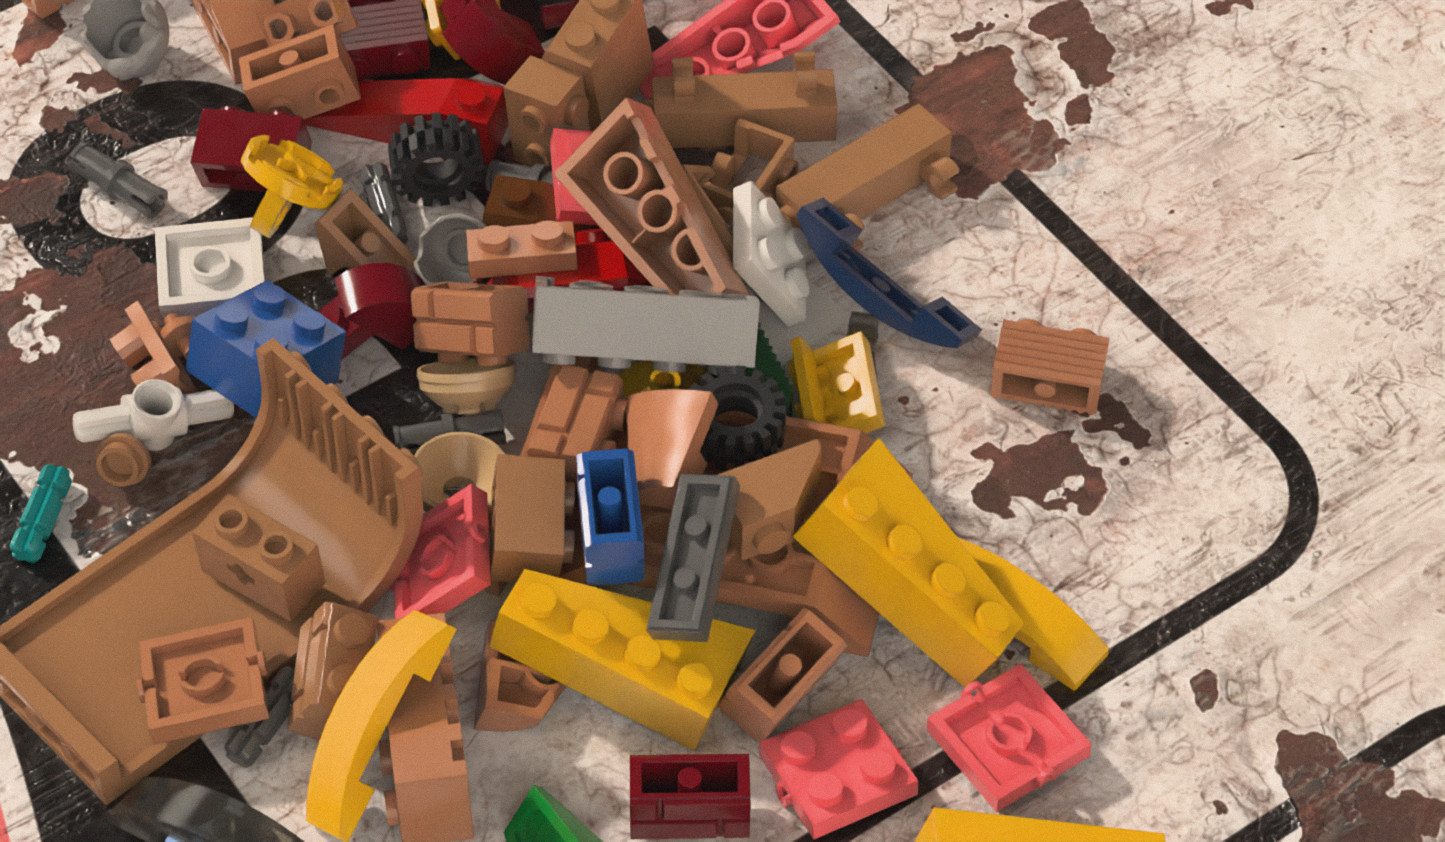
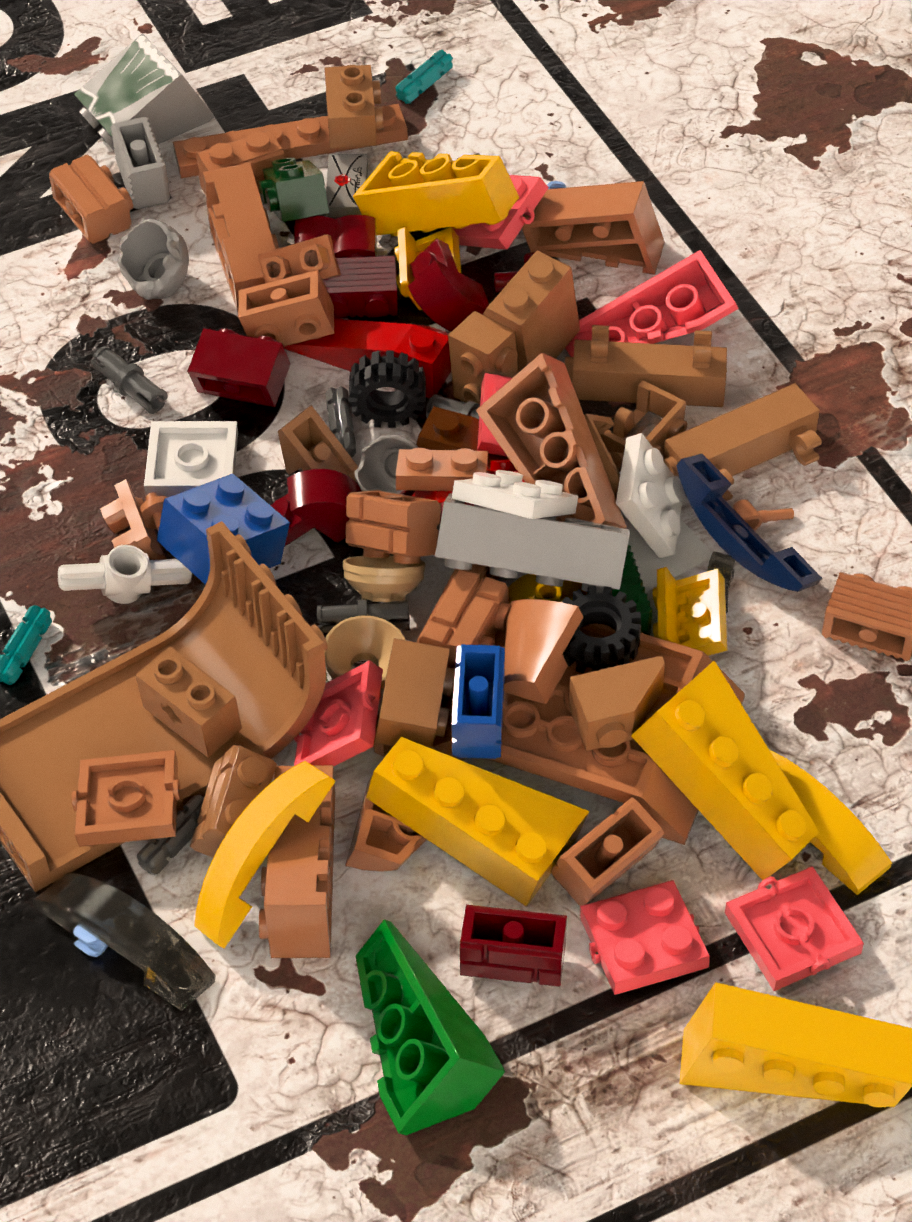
camera: 10 degrees right, 0 degrees up
medium nougat plate [96,433,151,487] -> none
yellow tile [241,135,344,238] -> none
dark grey tile [646,474,740,642] -> none
none -> white plate [451,470,578,519]
none -> nougat hand [733,499,794,531]

